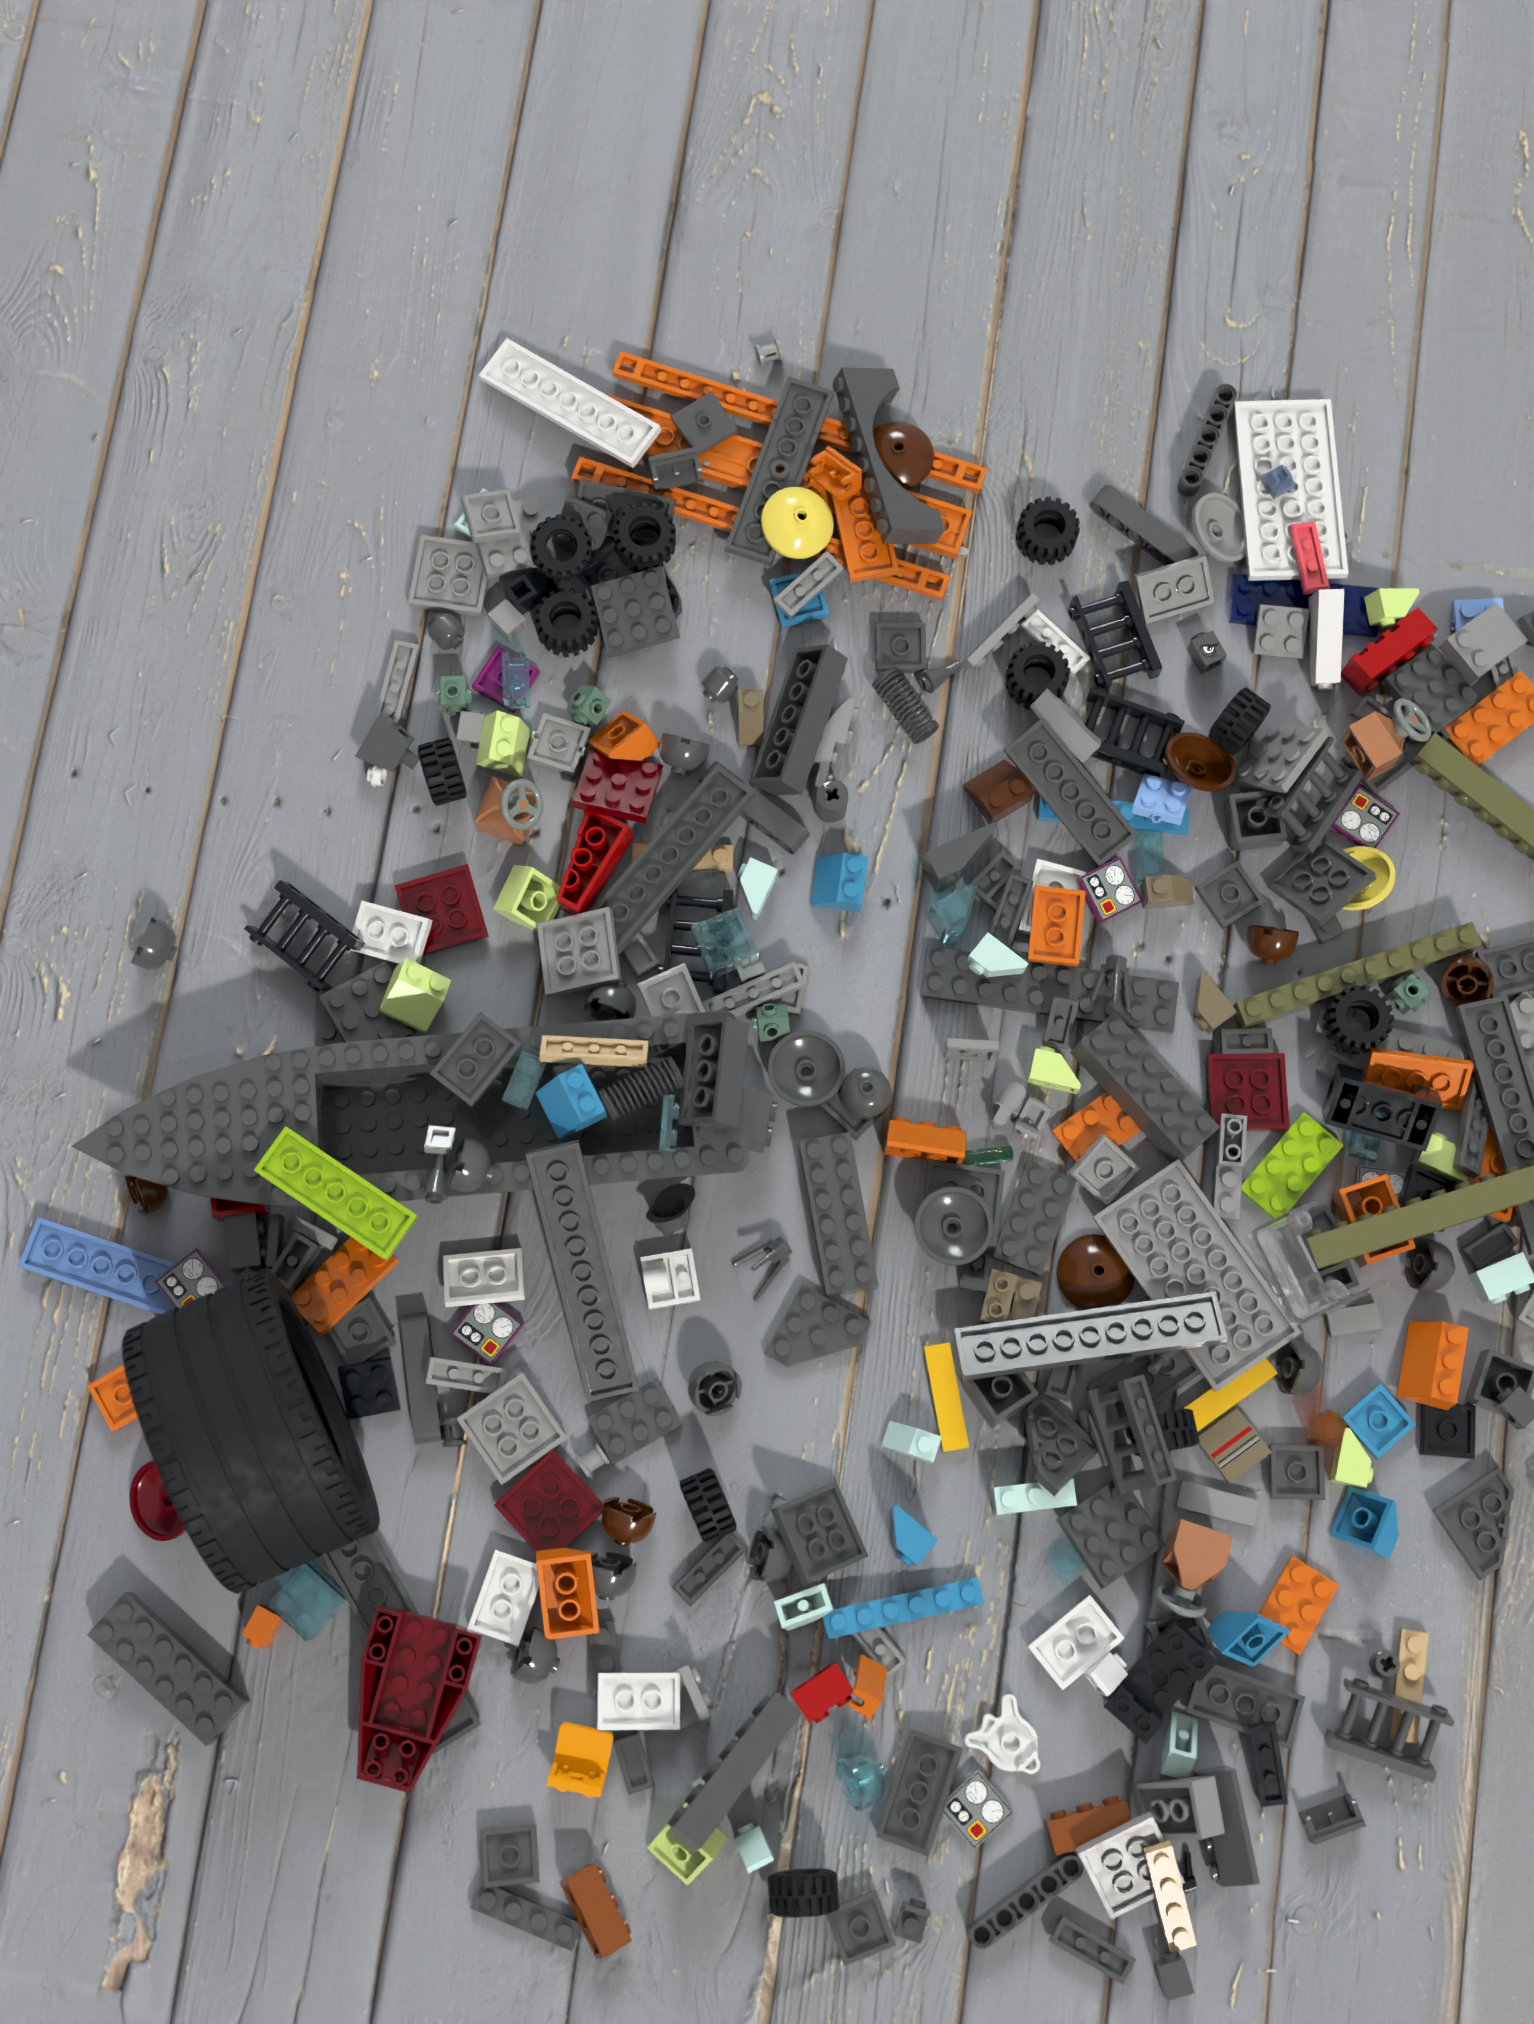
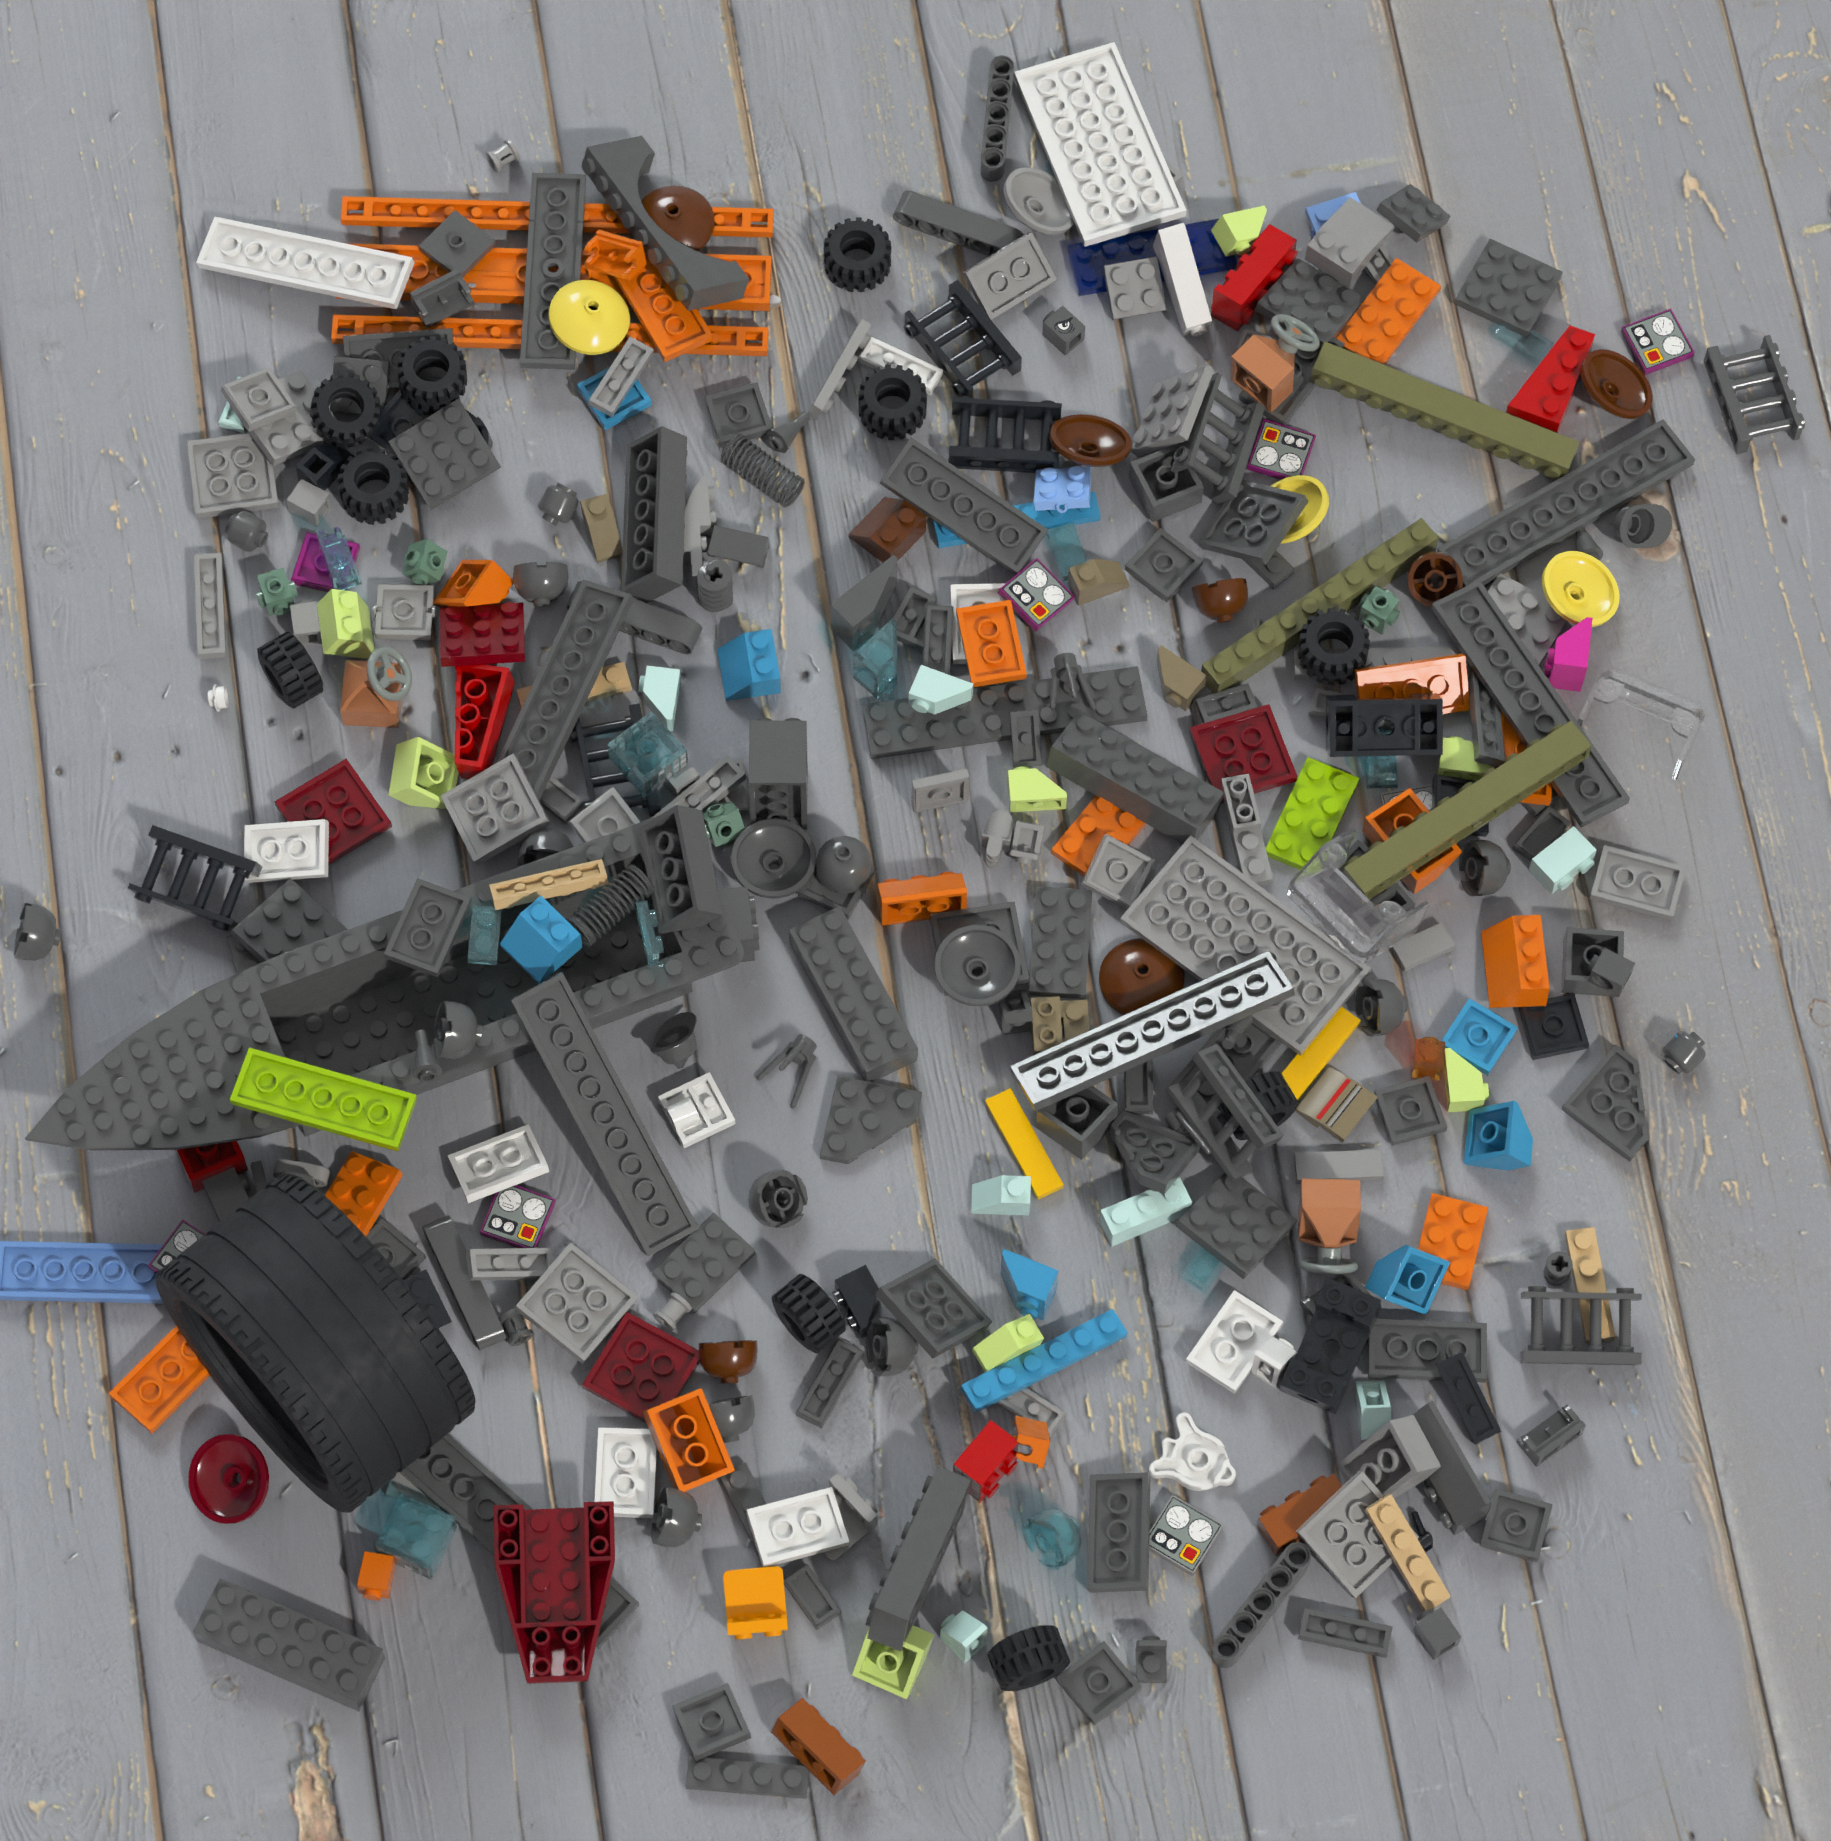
camera: 15 degrees left, 10 degrees down
reddish brown cylinder [125,1175,169,1216] -> none
dark grey torso [355,712,420,772] -> none
yellowish green slope [379,958,451,1033] -> none
tile [424,1125,456,1155] -> none
light aqua slope [774,1583,834,1631] -> none
clear green axle [963,1146,1013,1166] -> none
light grey slope [1030,688,1101,763] -> none
black tyre [1208,687,1271,756] -> none
sand blue tile [1260,465,1296,499] -> none
coral tile [1289,521,1330,595] -> none
none -> dark grey hinge [707,525,770,568]
none -> dark grey brick [749,718,808,830]
none -> black slope [832,1265,879,1339]
none -> yellowish green slope [972,1314,1044,1373]
none -> dark grey plate [1480,1488,1553,1562]

